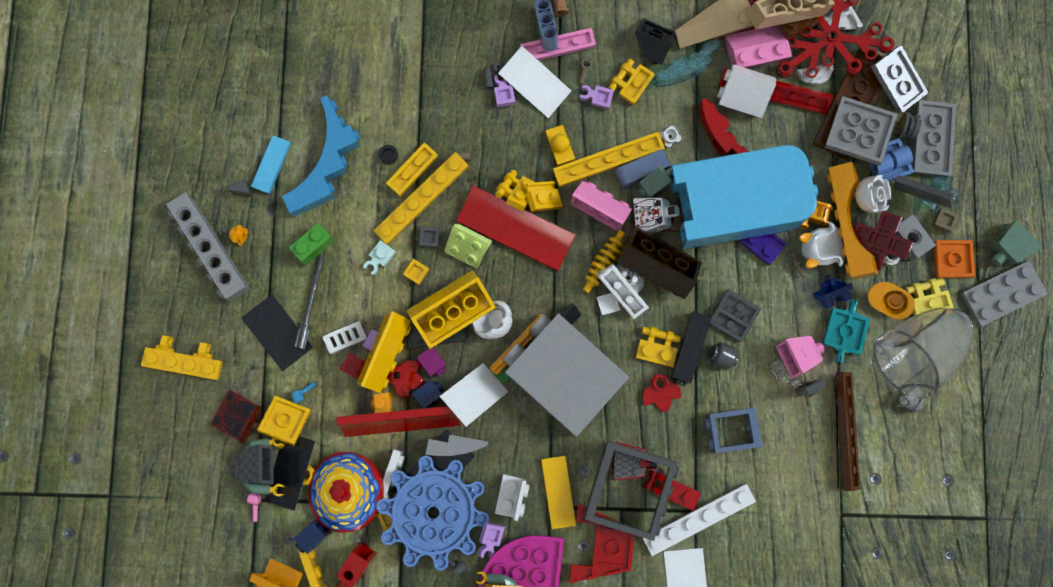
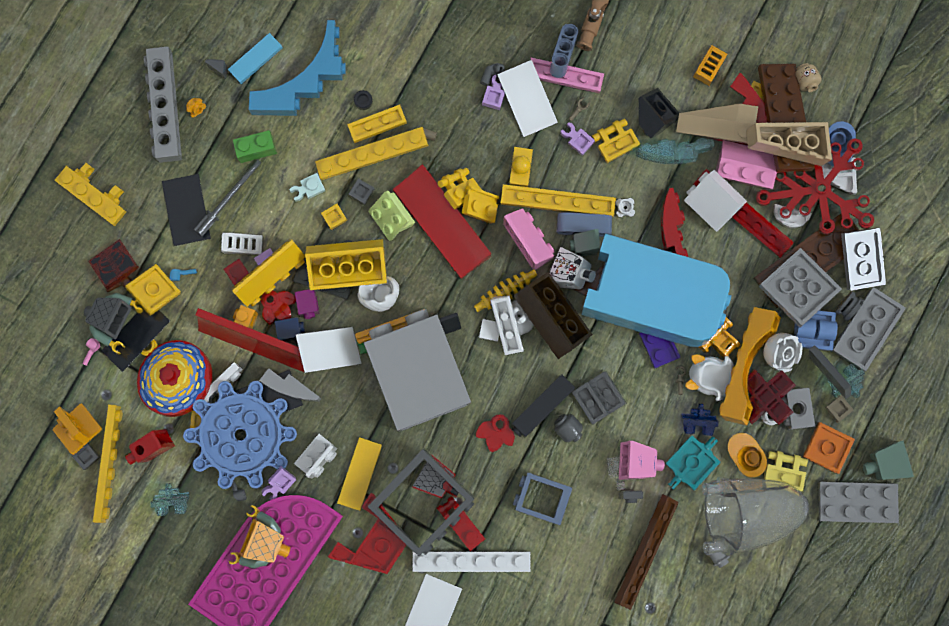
camera: 30 degrees right, 0 degrees up
dark blue slope [293,520,332,554] -> none
yellow plate [635,326,681,368] -> none

